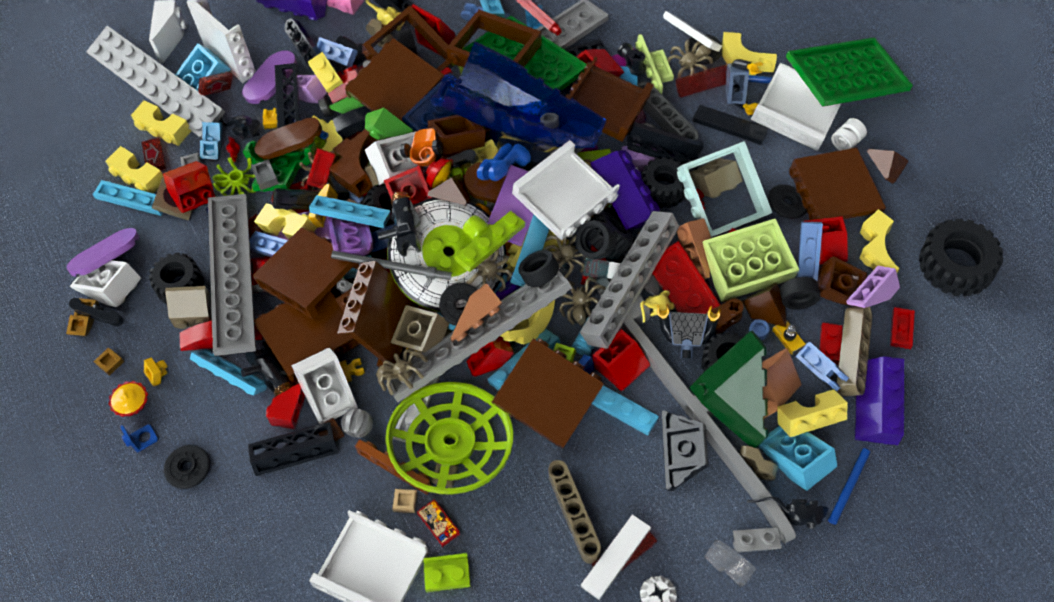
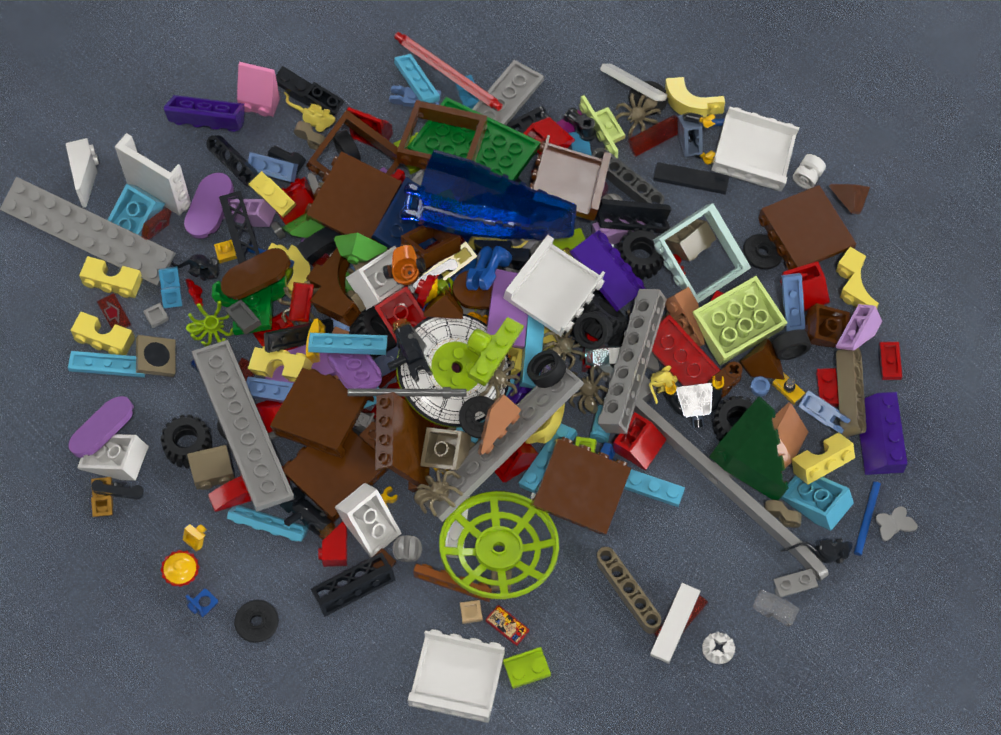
camera: 15 degrees left, 5 degrees up
pearl gold tile [94,347,124,376] -> none
red slope [163,161,215,213] -> none
dark grey tile [540,113,560,129] -> none
wing [662,410,709,491] -> none
green plate [786,37,913,107] -> none
black tyre [919,219,1003,296] -> none
none -> light grey animal [876,506,918,542]

